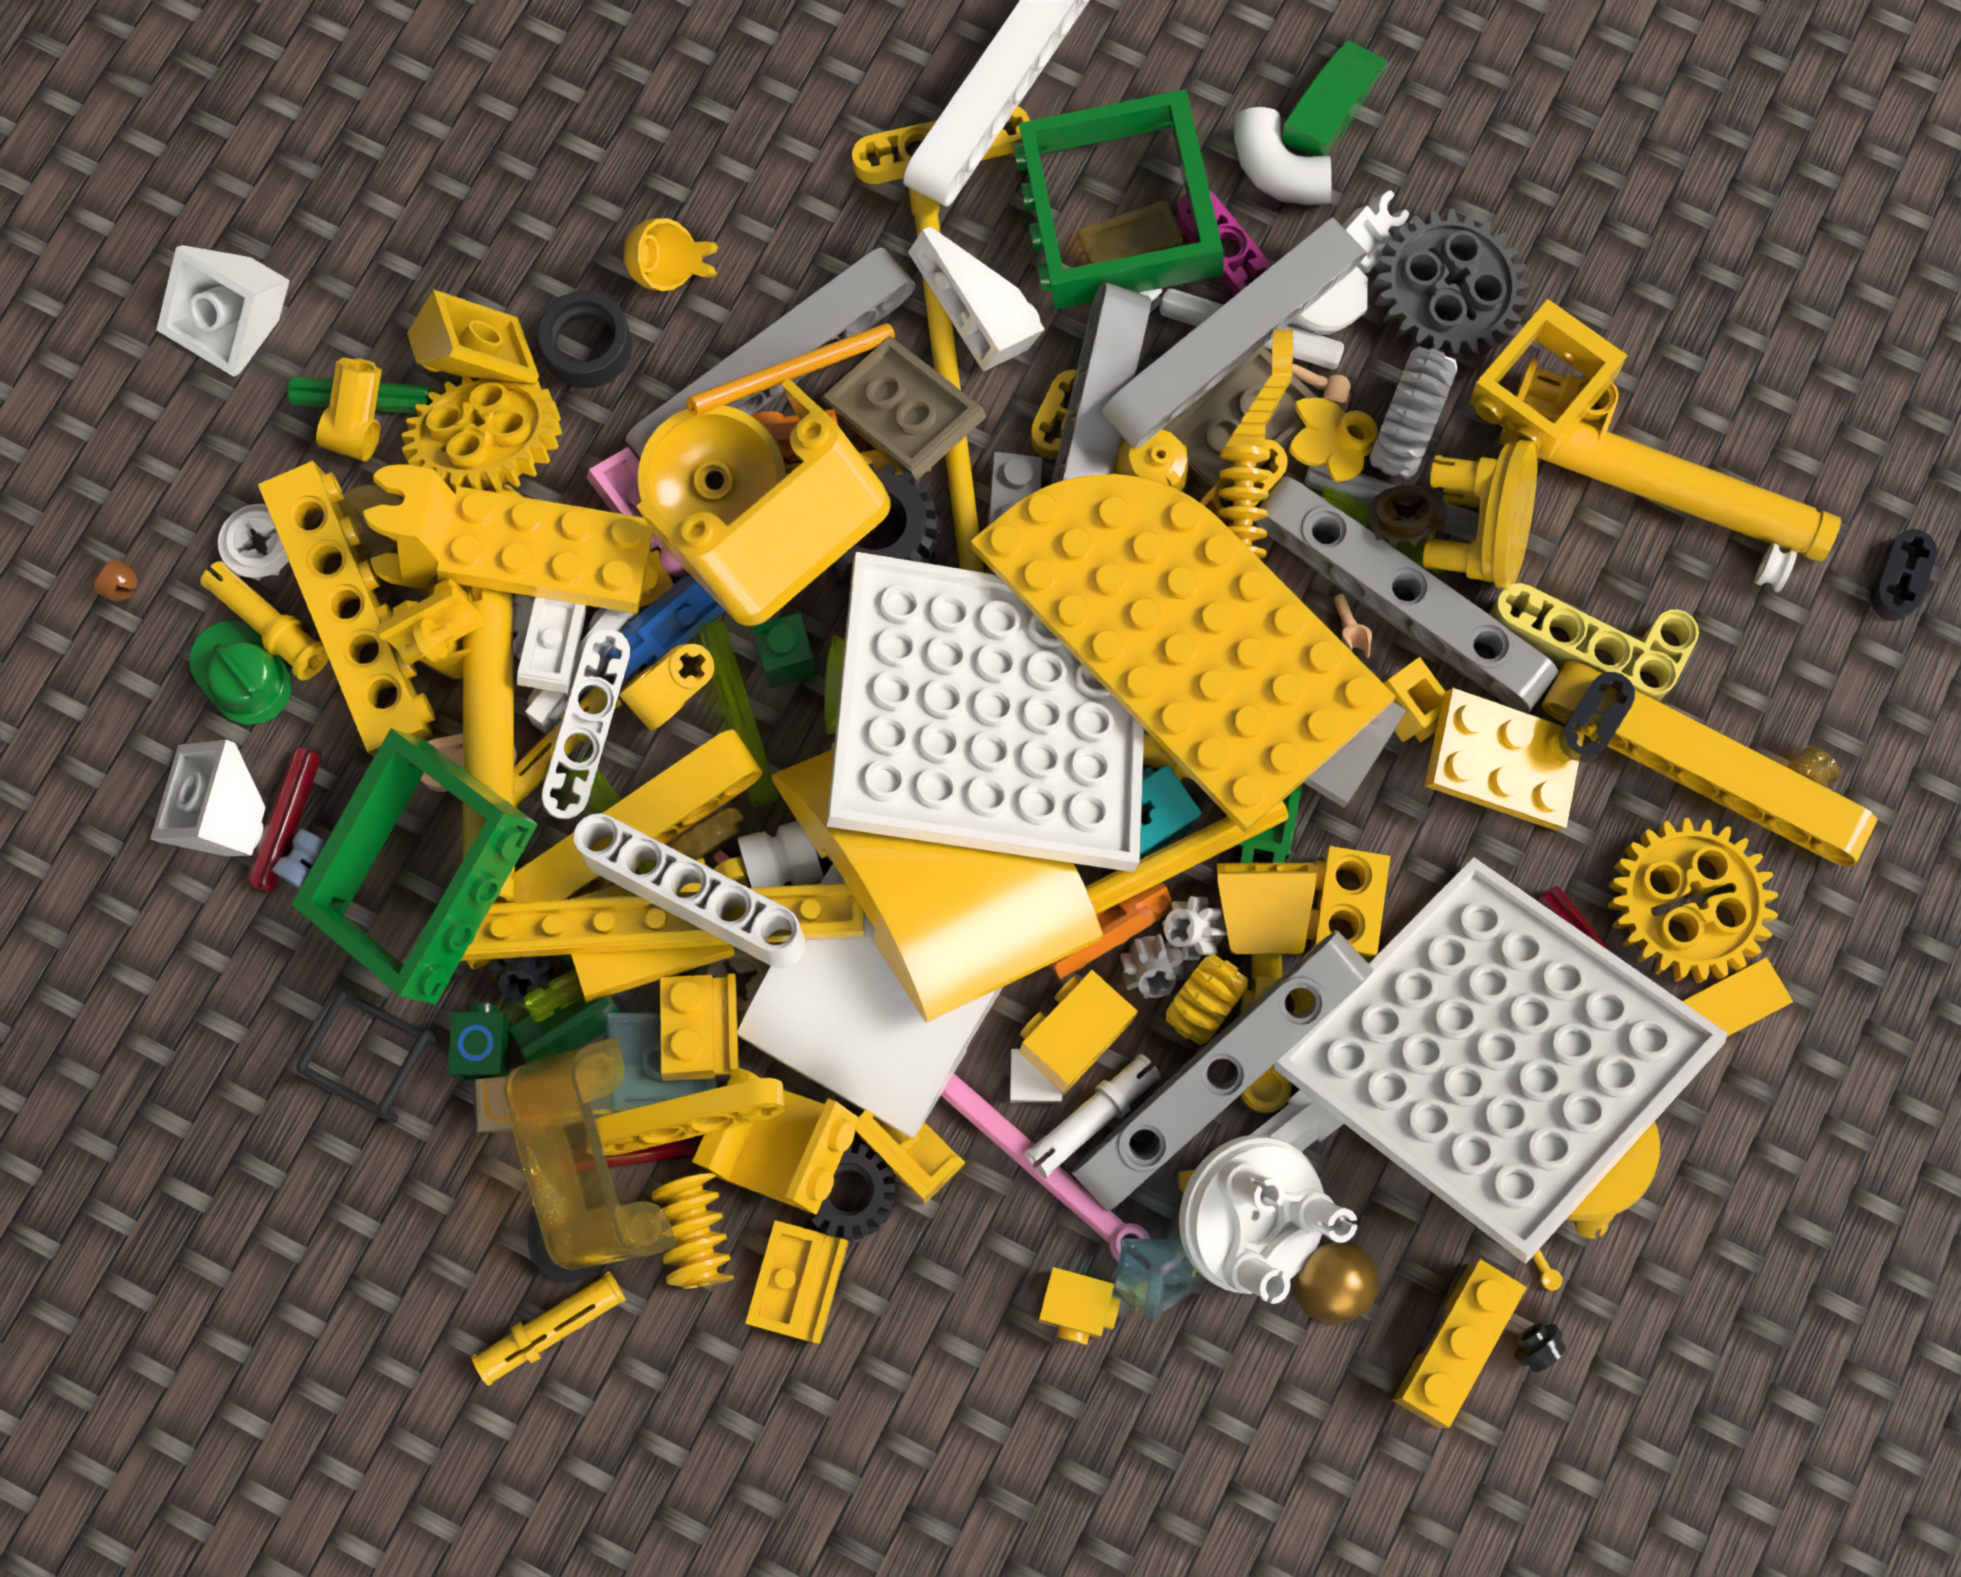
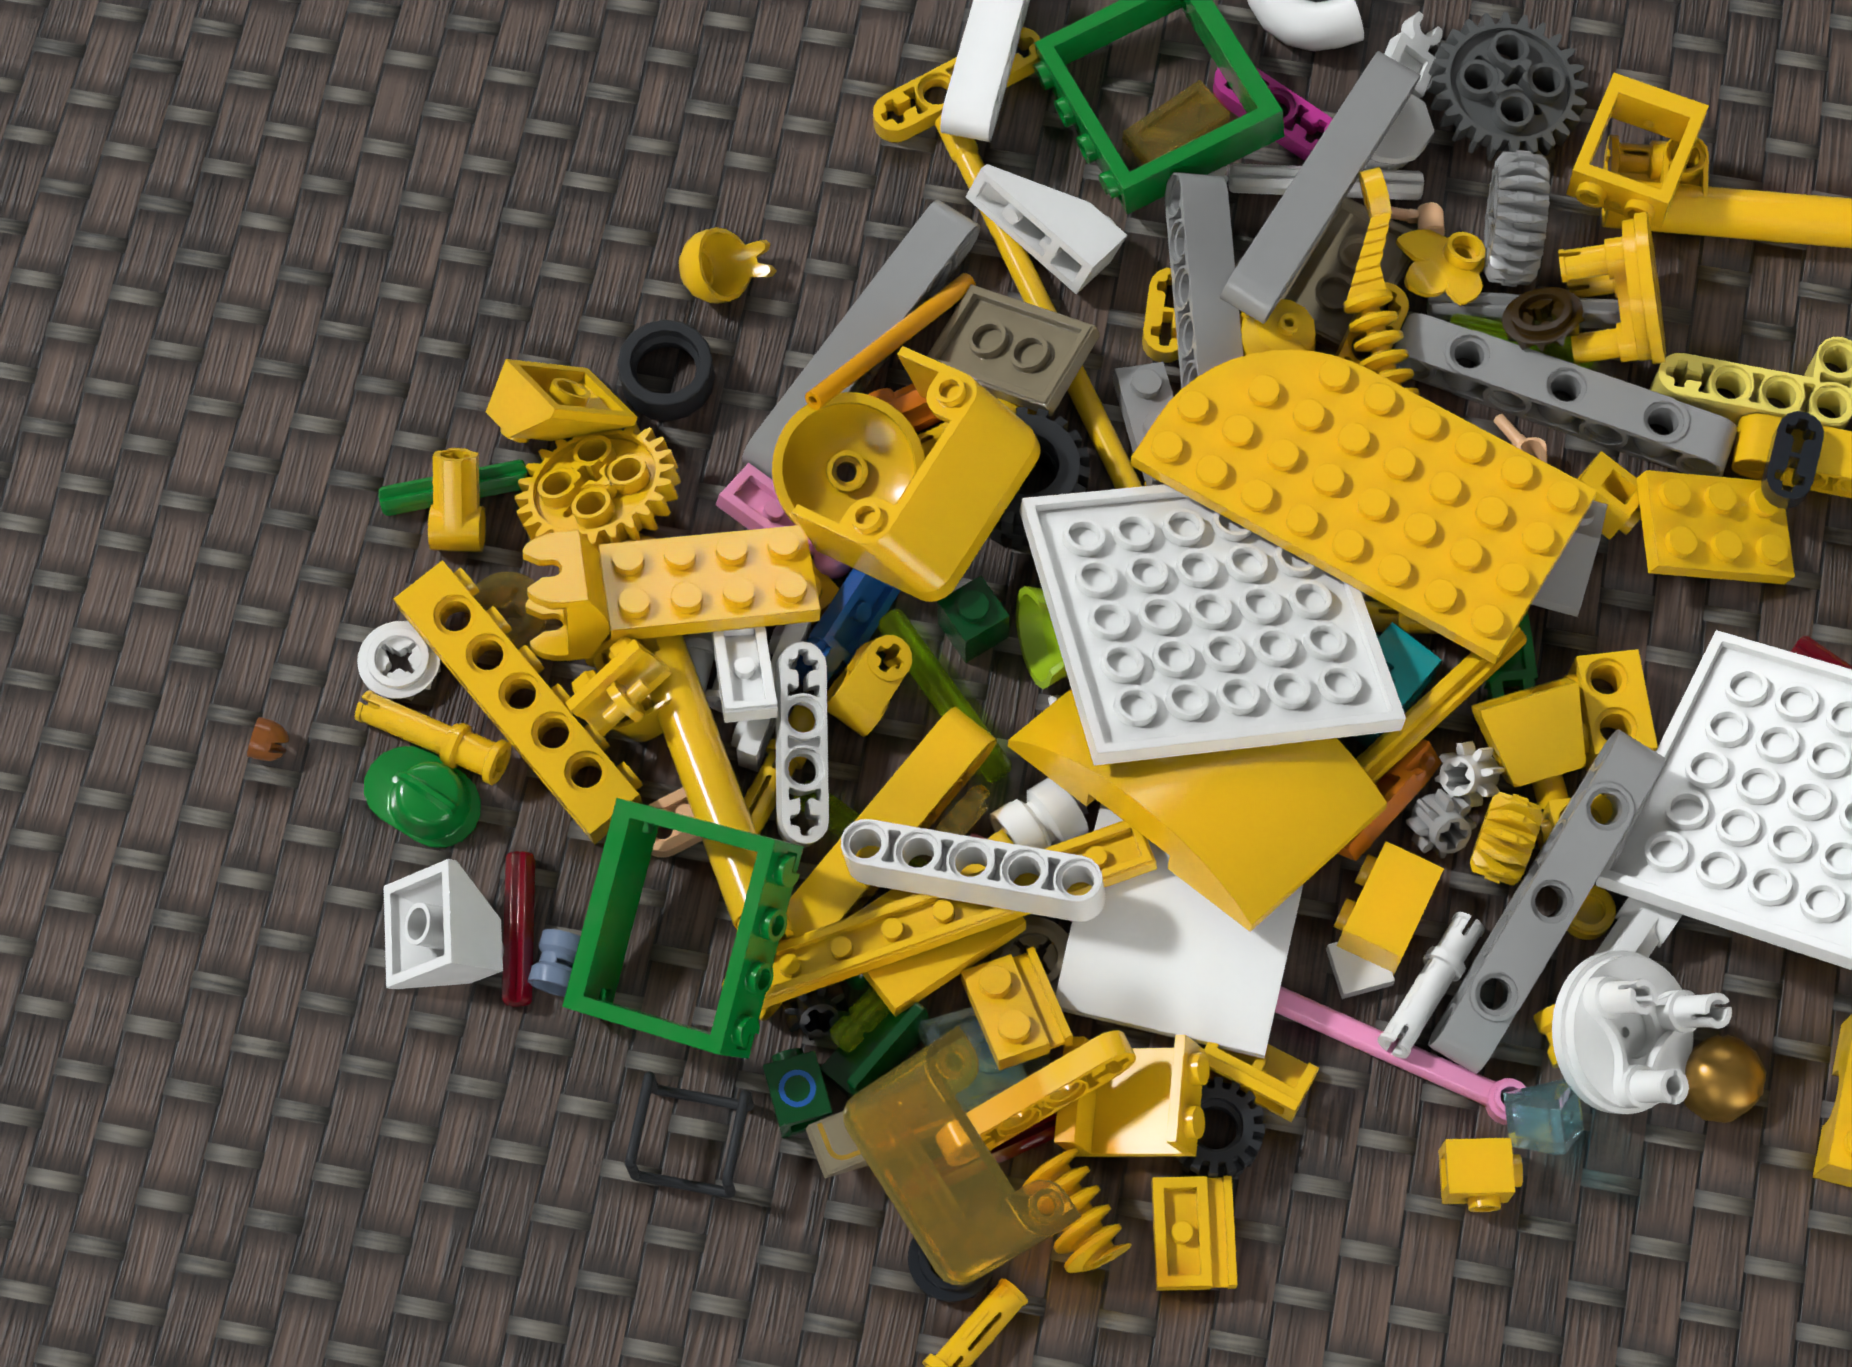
camera: 15 degrees left, 5 degrees down
white slope [156,245,290,377] -> none

